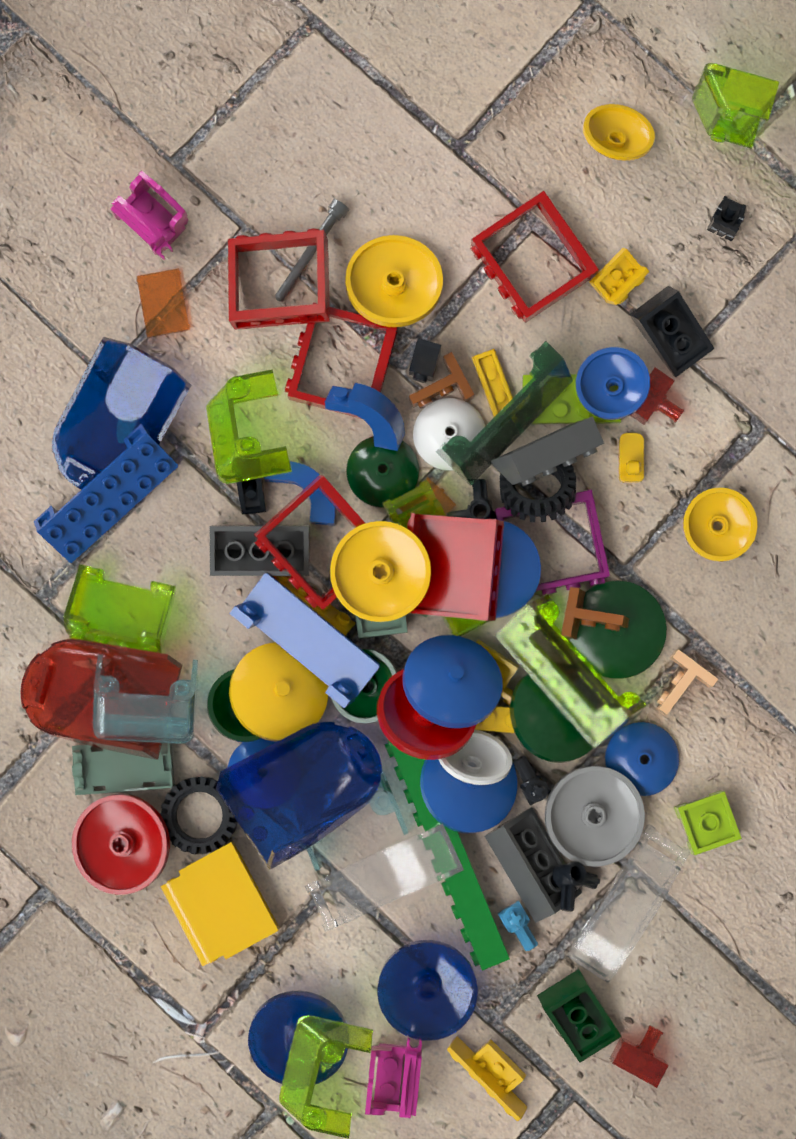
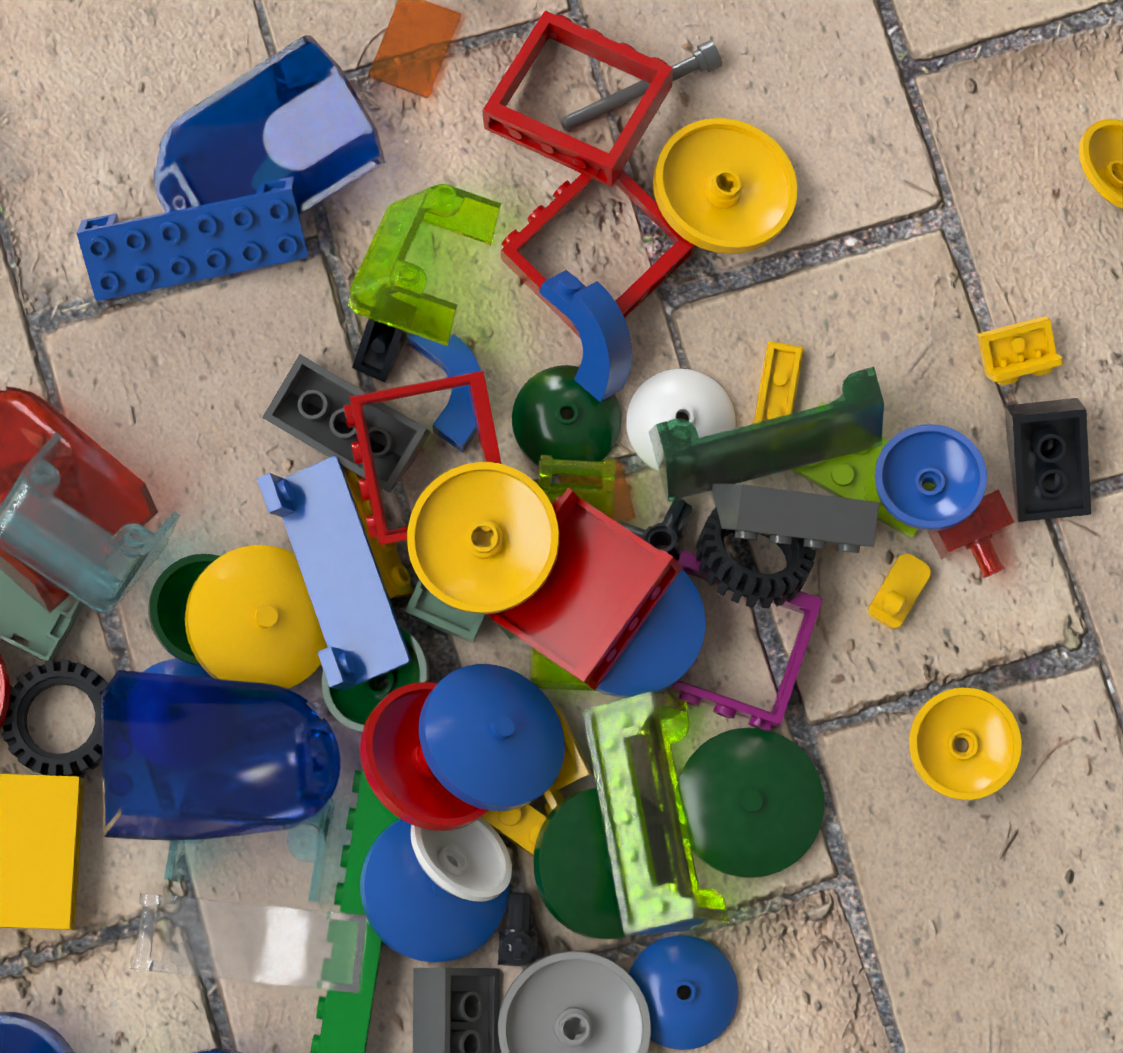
camera: 20 degrees right, 5 degrees down
clear neon green windscreen [63,564,176,658] -> none
black slope [409,338,441,383] -> none
dark orange bracket [409,352,475,409] -> none
red window [470,191,599,323] -> none
dark orange bracket [561,587,629,640] -> none
light nougat bracket [656,649,718,715] -> none

